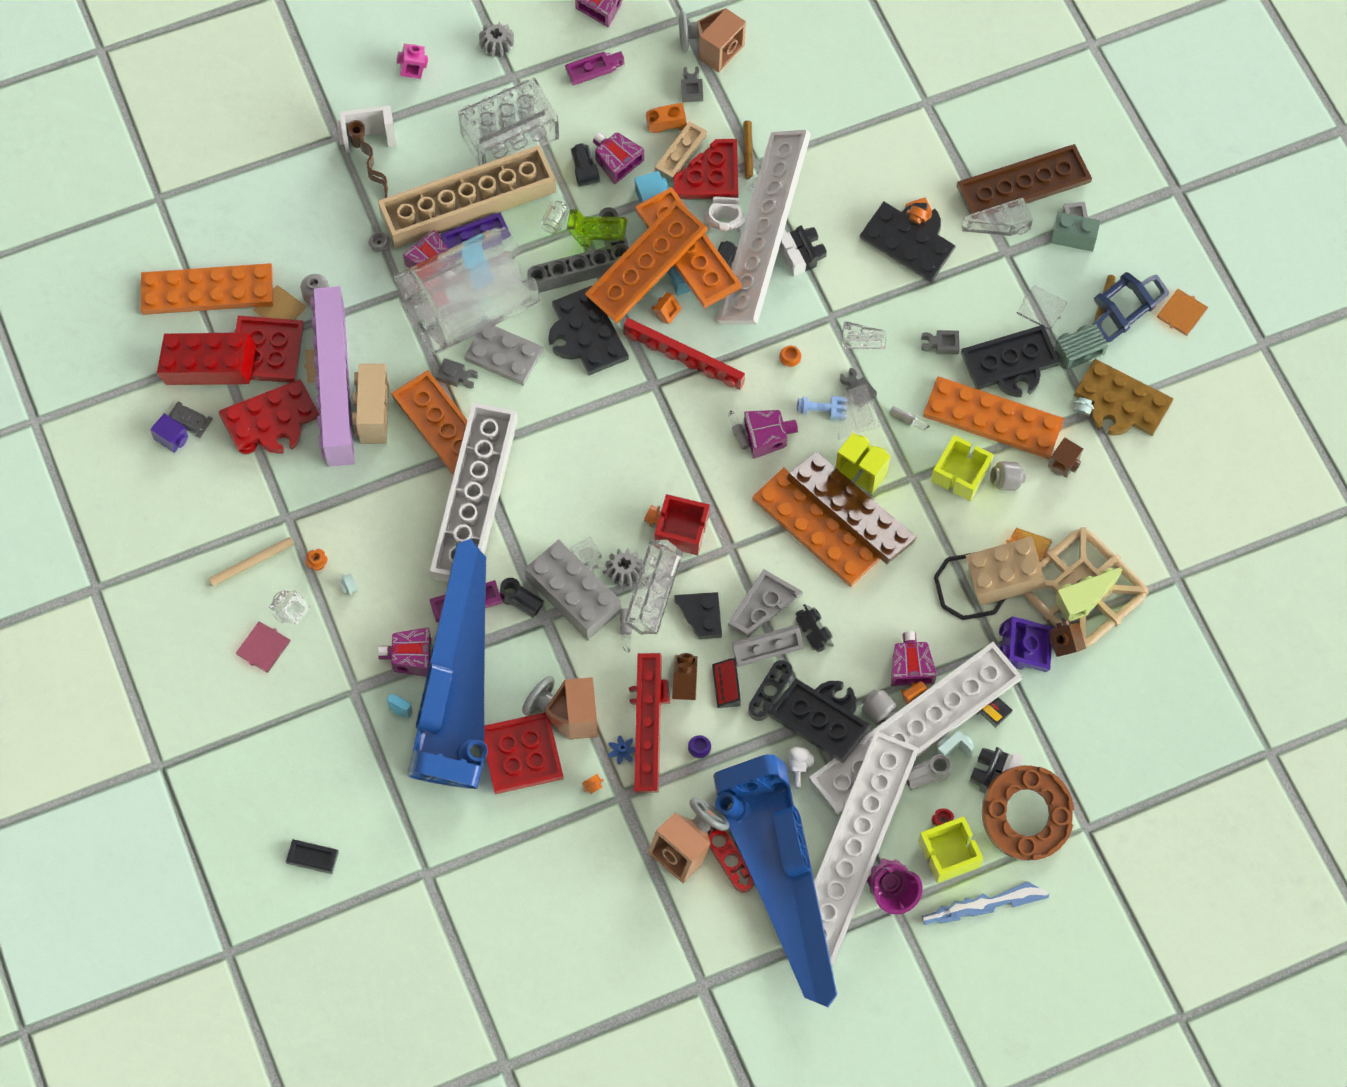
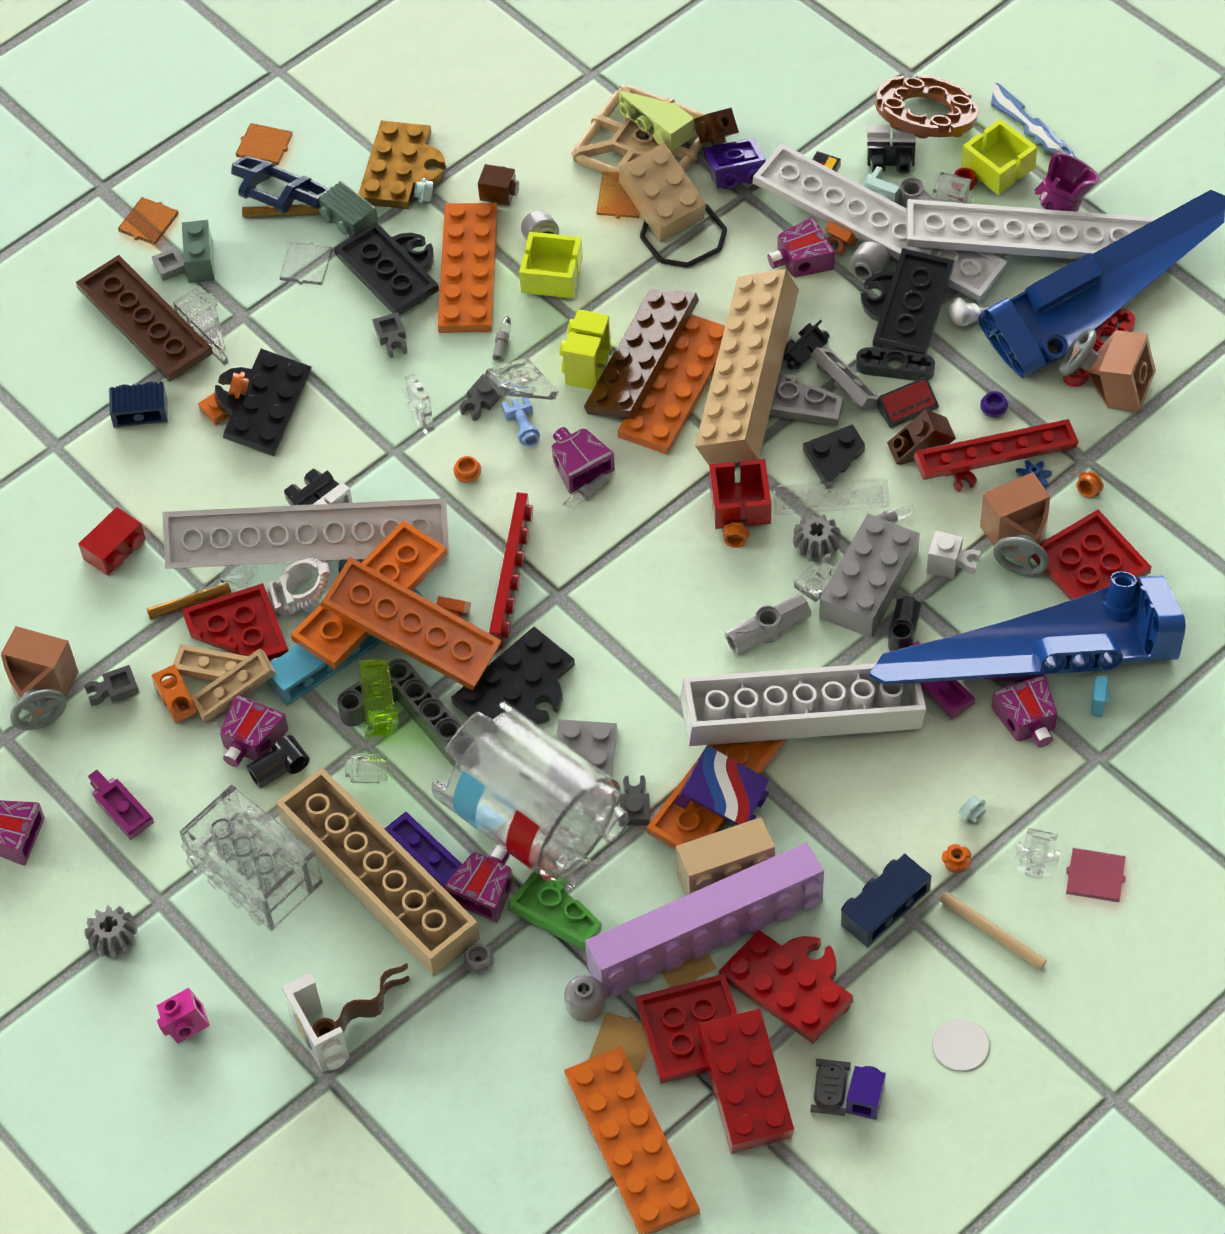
camera: 105 degrees left, 10 degrees down
none -> red brick [78,507,146,576]
none -> dark blue brick [109,381,168,427]
none -> clear orange piece [118,197,179,245]
none -> tan tile [191,649,277,723]
none -> bright green wing [508,863,602,951]
none -> panel [674,745,769,825]
none -> tan brick [695,269,799,465]
none -> light grey piece [725,594,811,655]
none -> dark blue brick [841,853,932,948]
none -> white brick [926,531,981,579]
none -> clear brick [932,172,974,204]
none -> white sticker [932,1019,989,1071]

